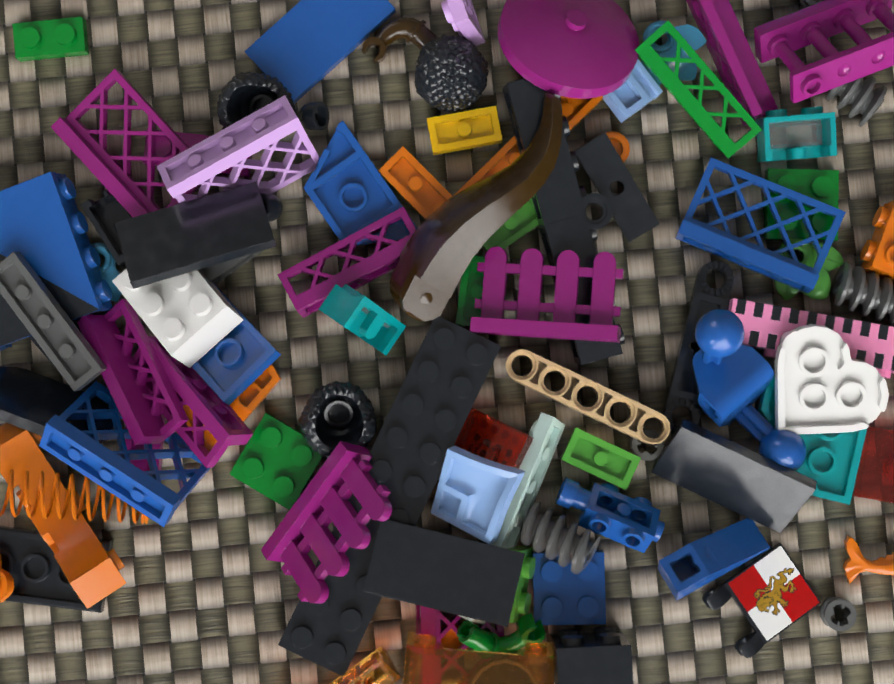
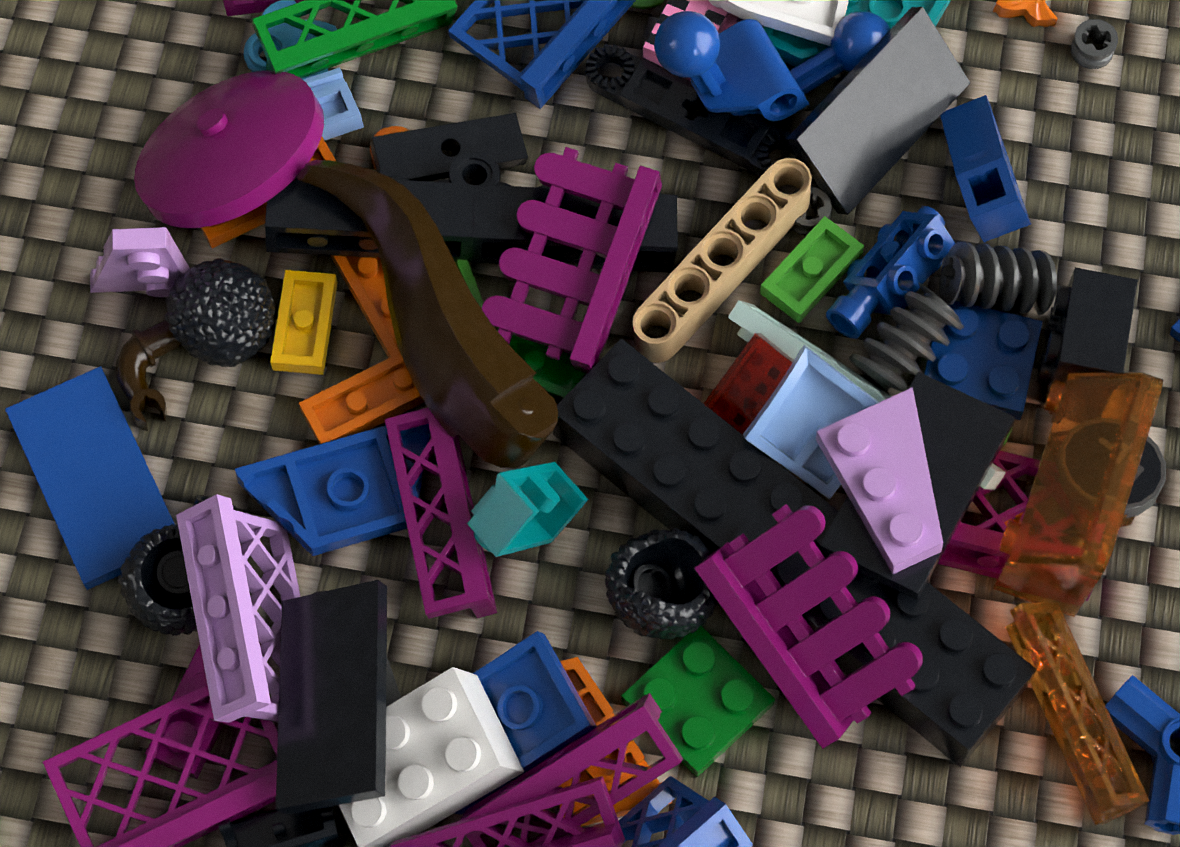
camera: 75 degrees left, 20 degrees down
green piece [457,613,546,660] -> none
flag [702,543,821,658] -> none
none -> lavender wing [816,387,943,574]
none -> dark grey piece [939,241,1057,315]

